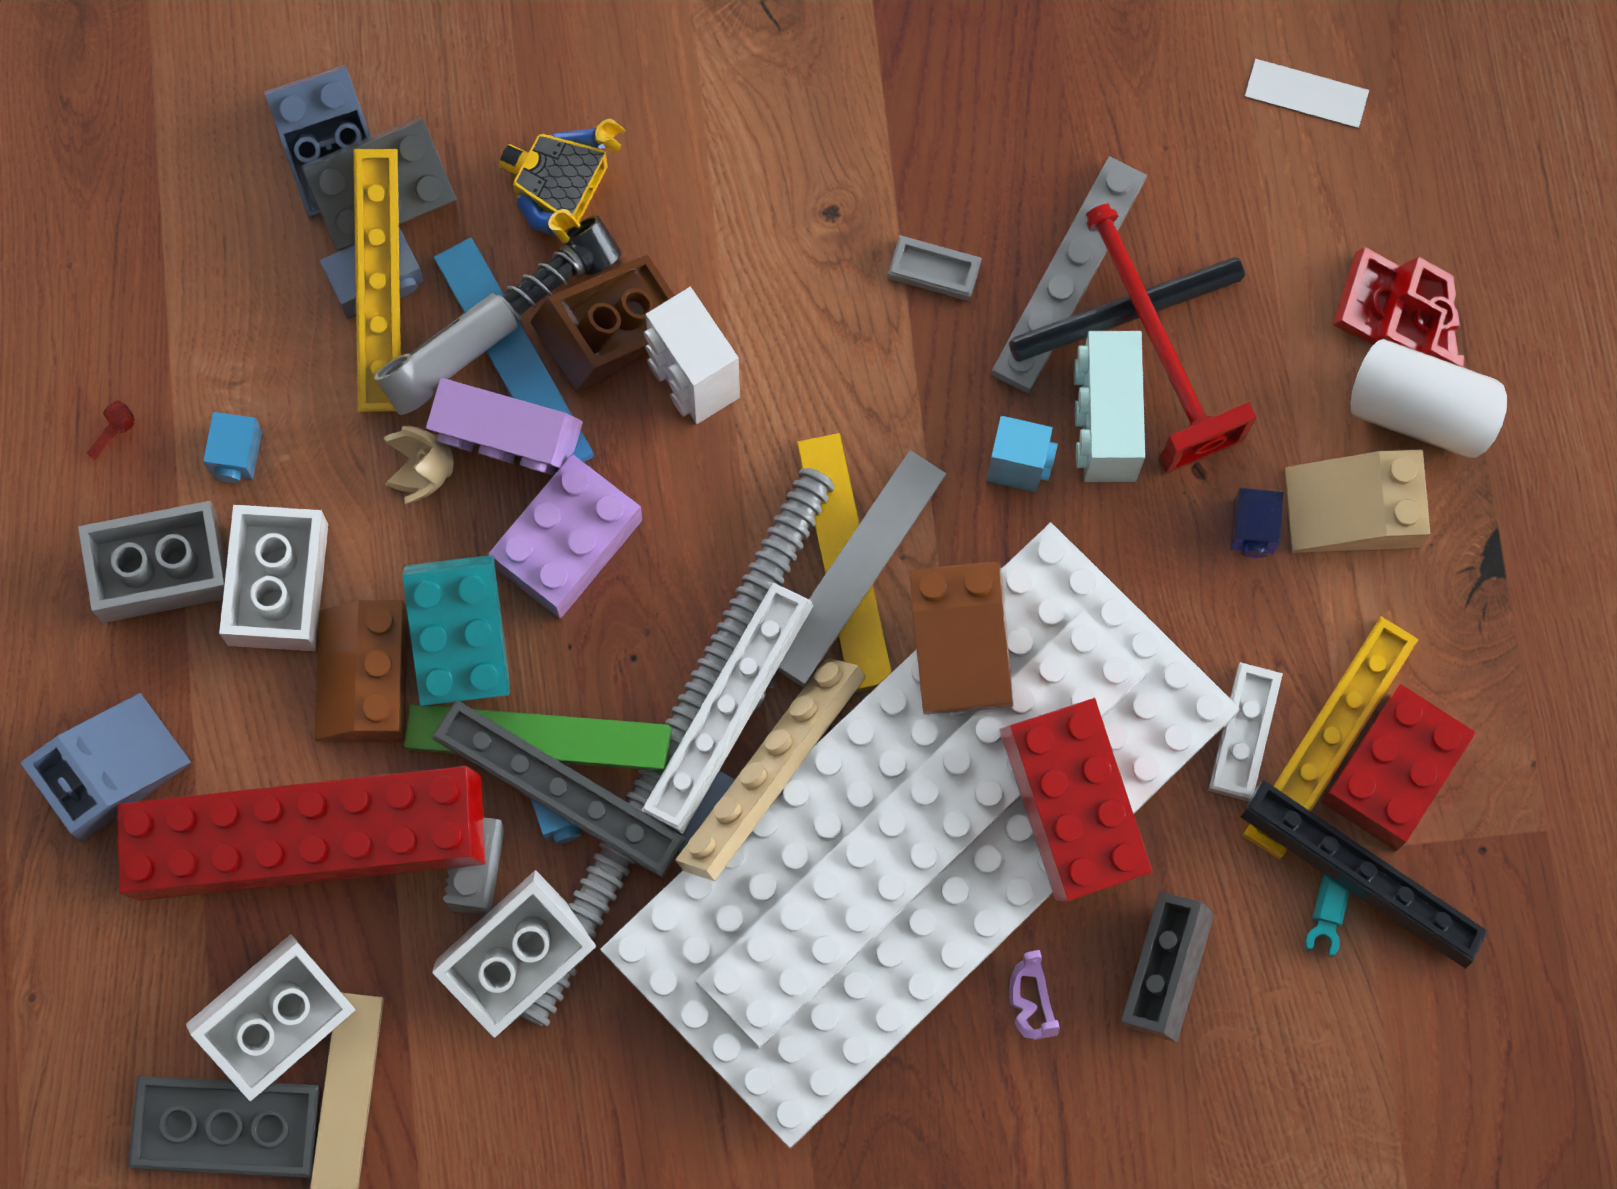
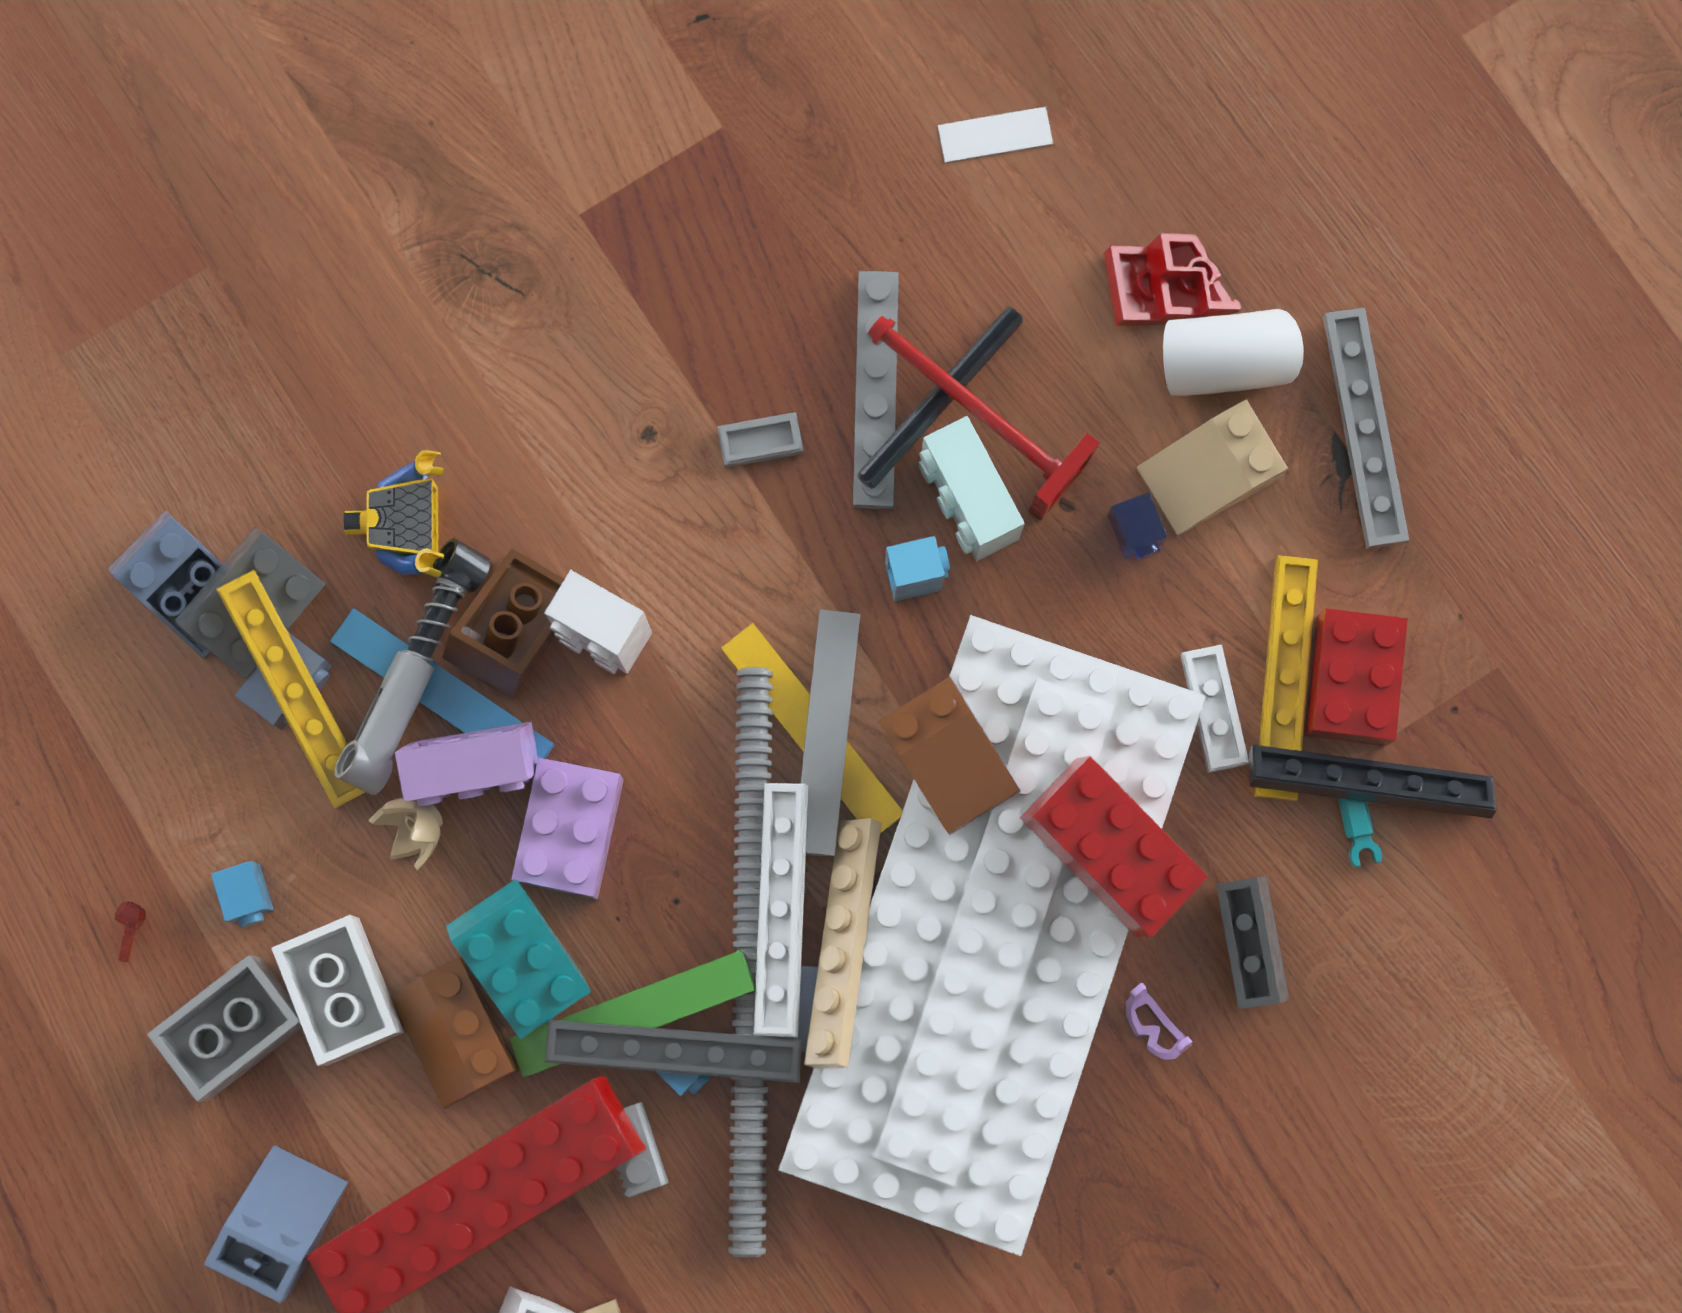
camera: 25 degrees left, 5 degrees up
white slope [432,870,596,1038] -> none
none -> light grey plate [1323,307,1409,549]

